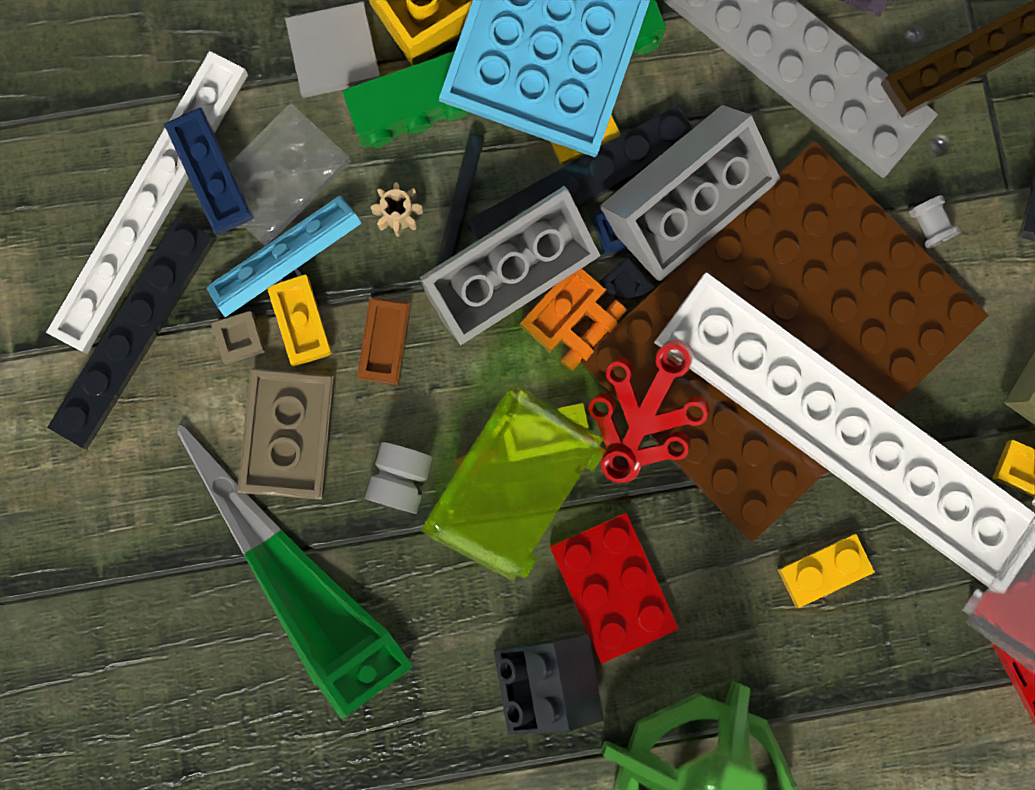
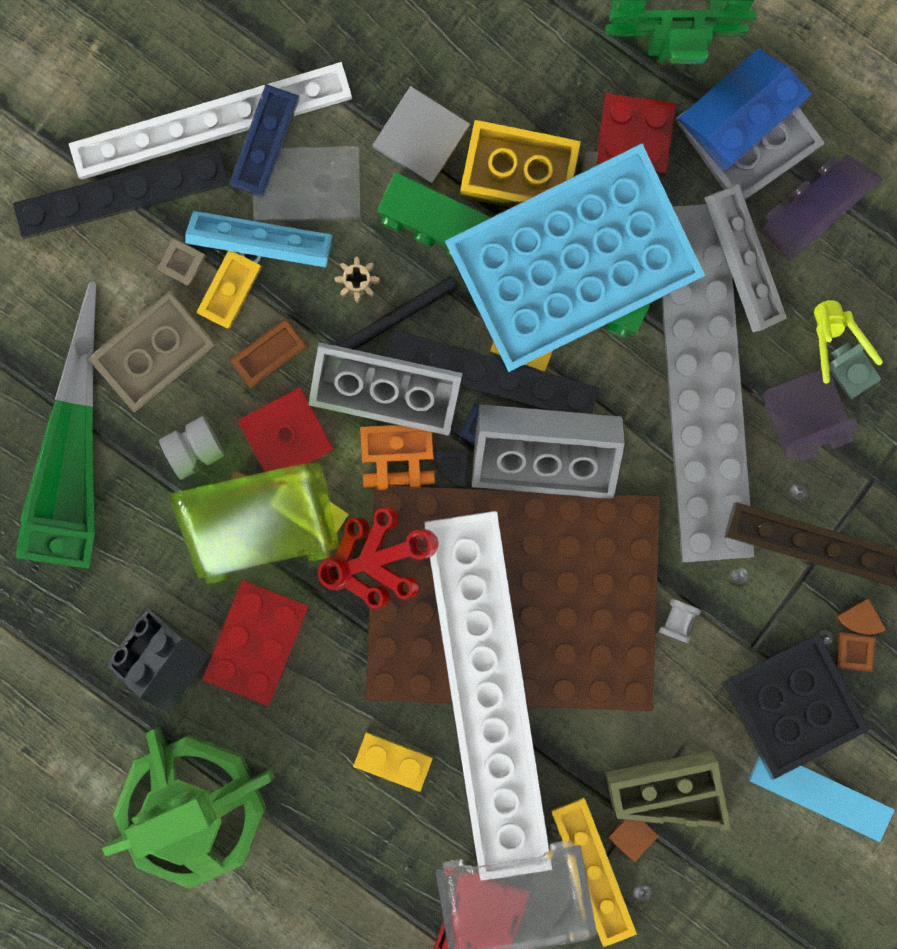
camera: 40 degrees right, 5 degrees up
none -> red plate [238,387,334,484]

